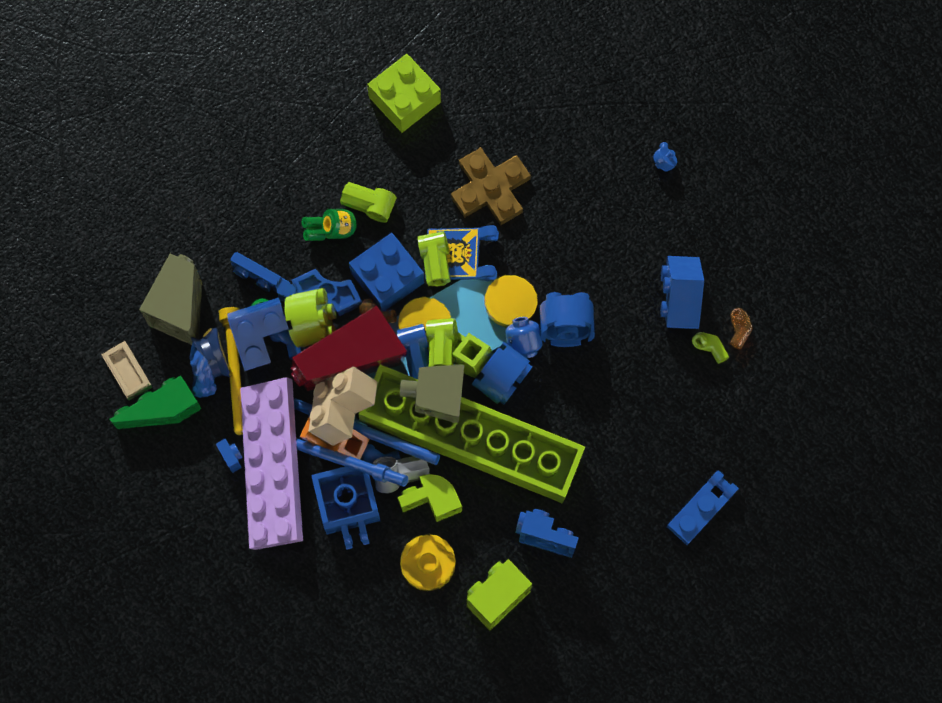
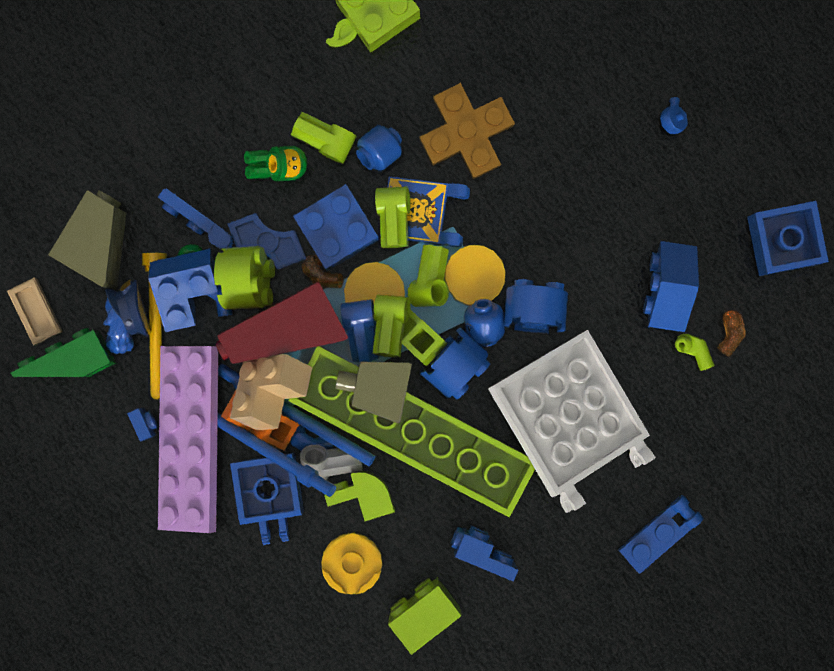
camera: 10 degrees right, 15 degrees up
none -> lime piece [326,19,357,47]
none -> blue head [356,125,402,171]
none -> lime piece [408,245,449,307]
none -> white plate [488,330,655,513]
none -> blue brick [747,201,829,276]

